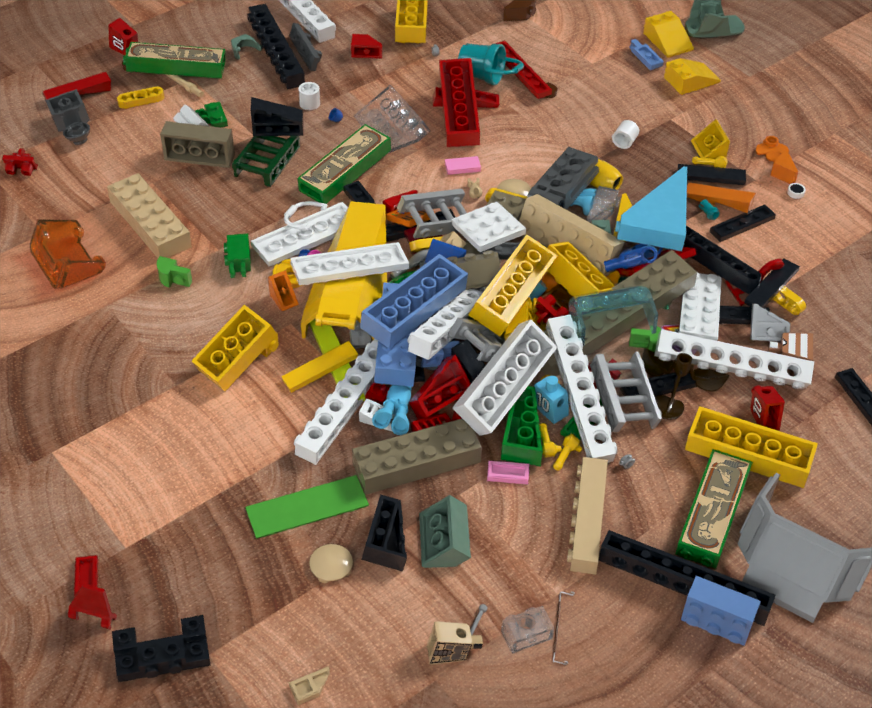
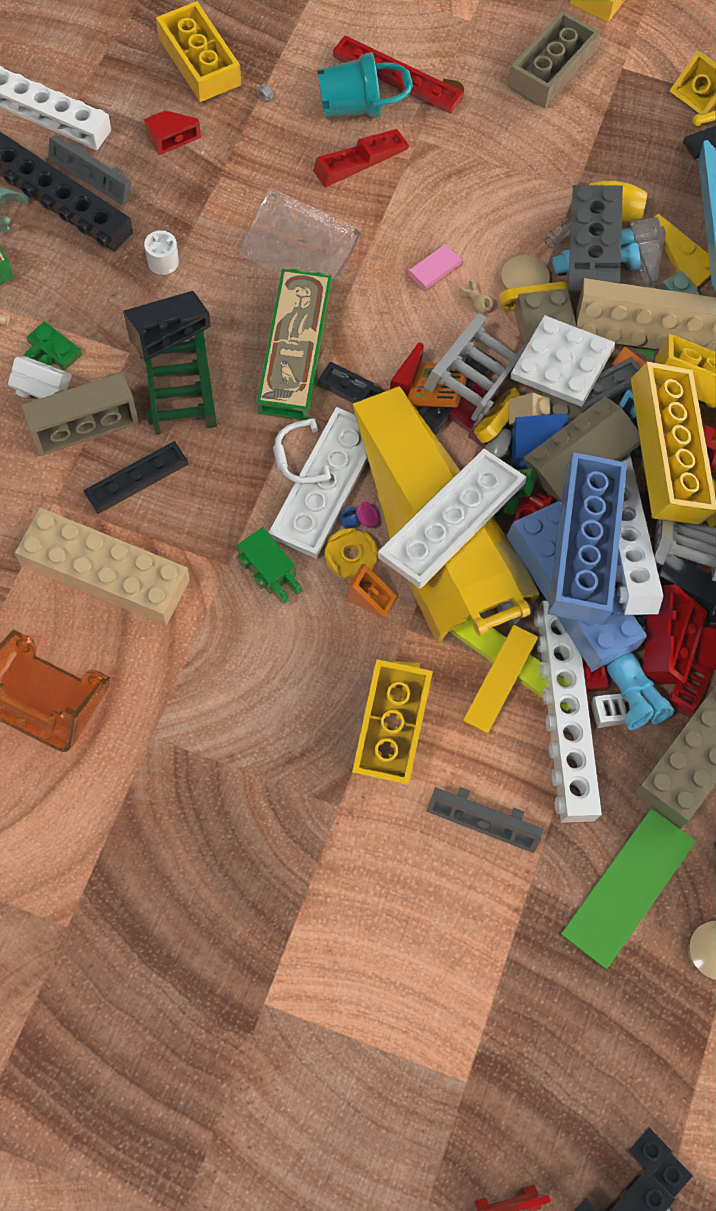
camera: 35 degrees left, 20 degrees up
red tile [74,555,99,596] -> none
bright green brick [157,256,192,288] -> none
blue hinge [329,108,343,123] -> none
red brick [439,58,480,147] -> none
white piece [612,120,640,149] -> none
none -> black tile [83,441,189,514]
none -> dark grey hinge [426,787,544,853]
none -> dark tan brick [507,10,600,108]

